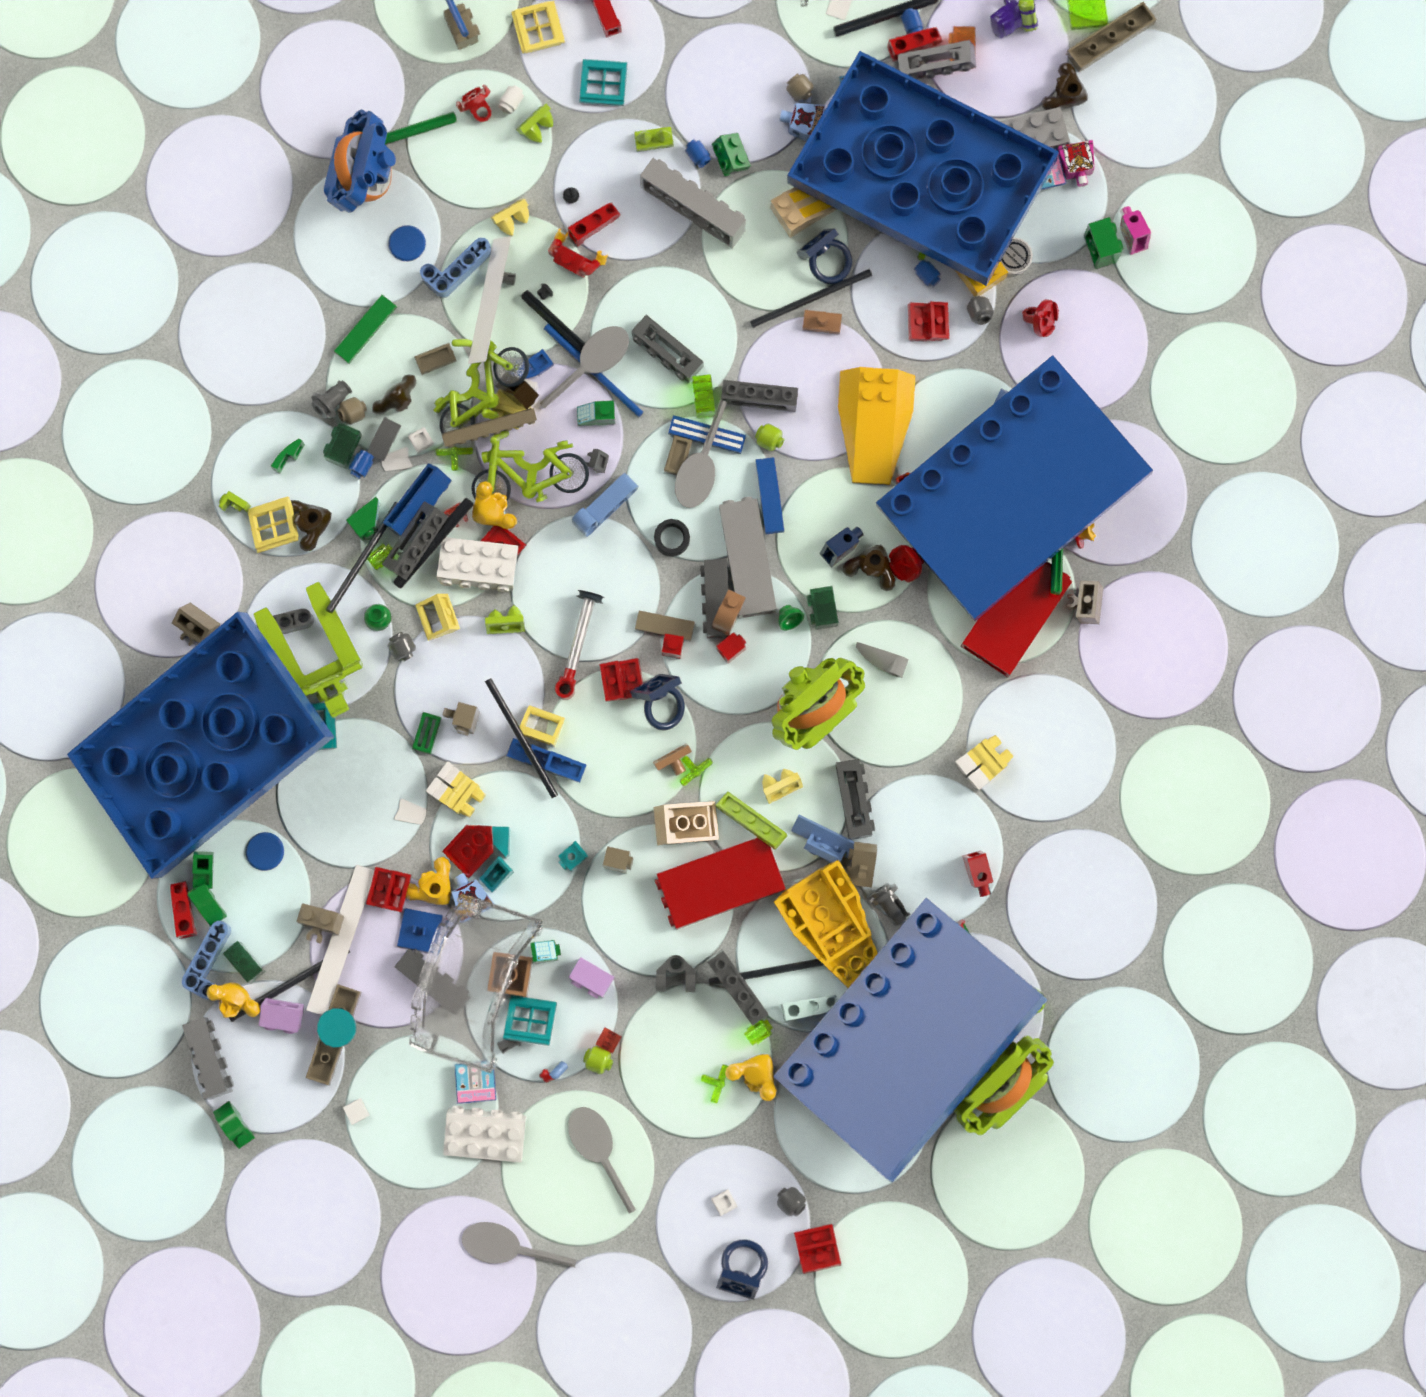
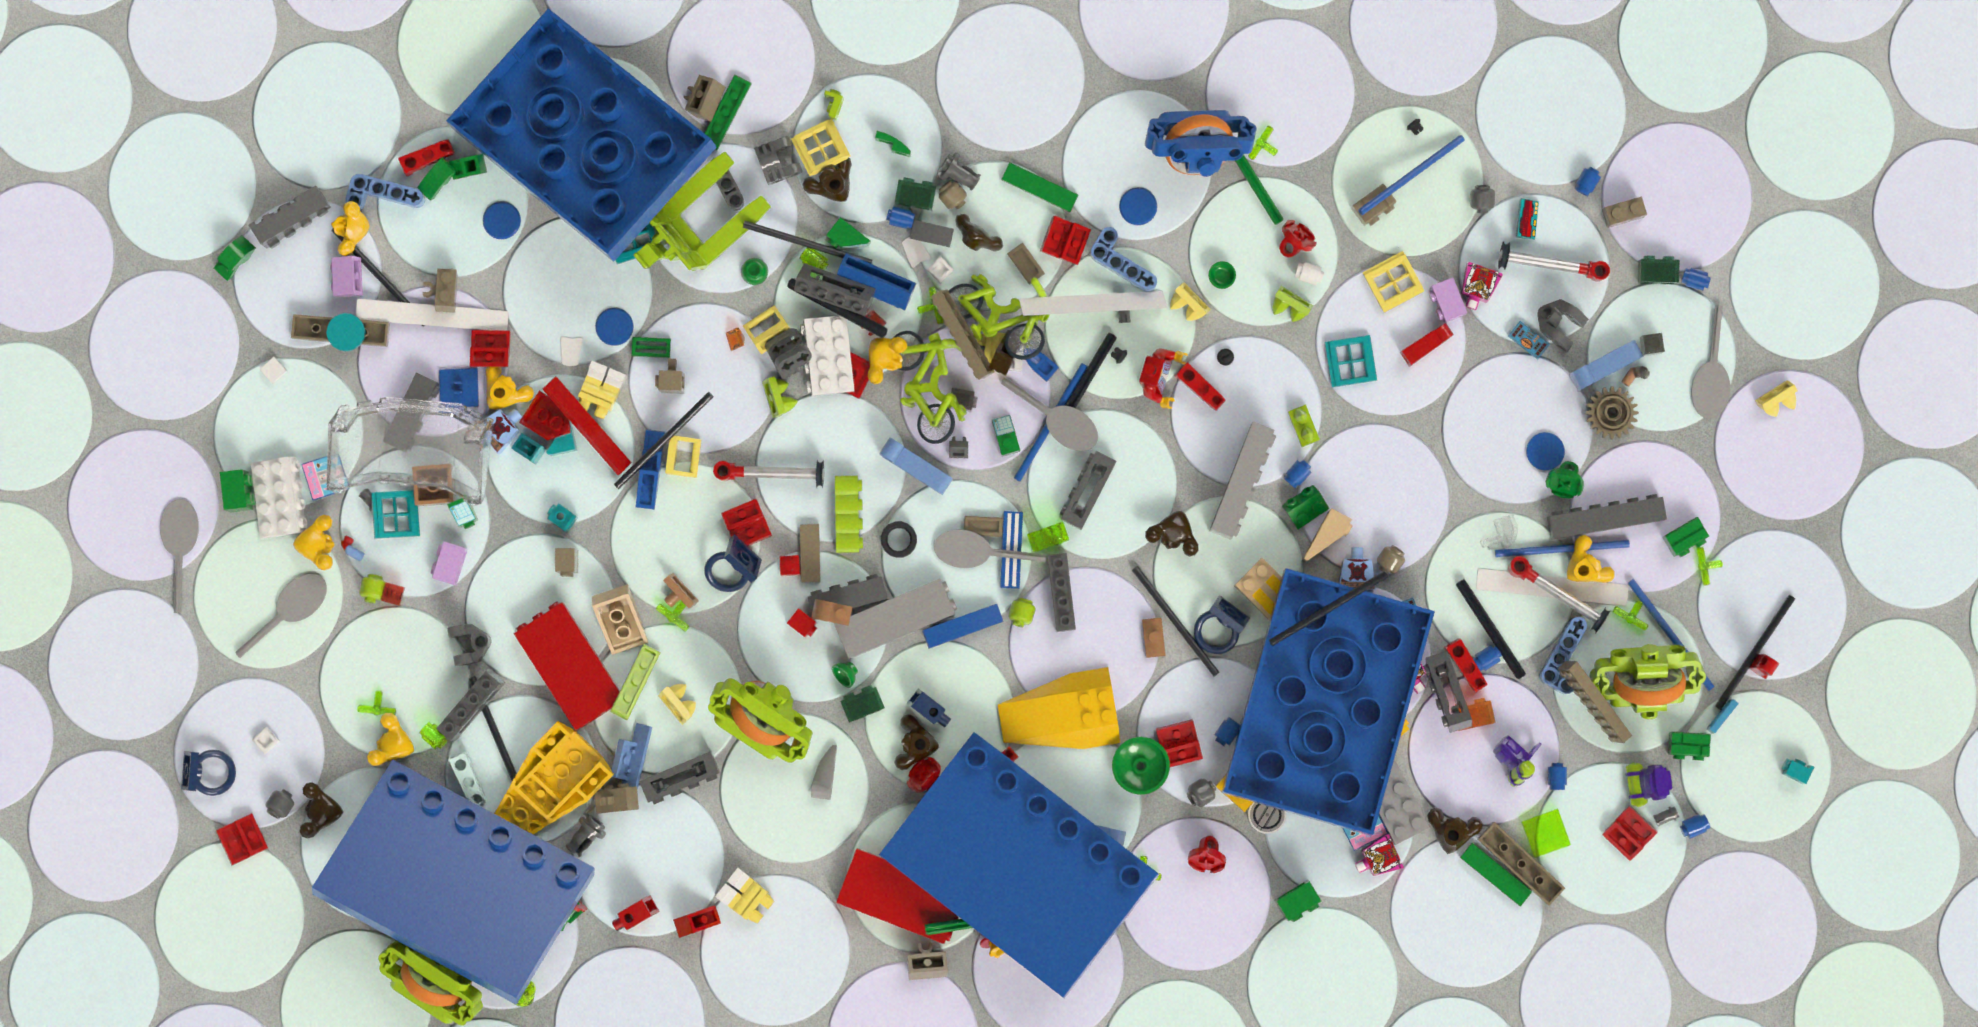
camera: 80 degrees right, 5 degrees up
clear green brick [223,941,266,984] -> none
dark grey head [387,632,416,661] -> none
dark pink torso [1120,206,1151,255] -> none
none -> green brick [219,469,256,513]
none -> yellow head [293,514,335,571]
none -> dark brown head [299,782,344,839]
none -> red tile [542,376,632,475]
none -> blue piece [595,308,634,346]
none -> red slope [673,905,721,938]
none -> green tile [704,74,752,151]
none -> clear orange slope [726,327,745,351]
none -> dark grey piece [754,136,803,185]
none -> dark grey piece [765,328,812,380]
none -> lime brick [835,475,863,553]
none -> clear smoke brick [951,388,978,412]
none -> red slope [1040,216,1091,265]
none -> green dish [1112,737,1170,795]
none -> dark brown head [1145,511,1199,557]
none -> green piece [1208,261,1236,289]
none -> clear neon green piece [1248,126,1278,160]
none -> black piece [1269,571,1388,647]
none -> tan slope [1301,508,1353,563]
none -> green tile [1460,843,1532,907]

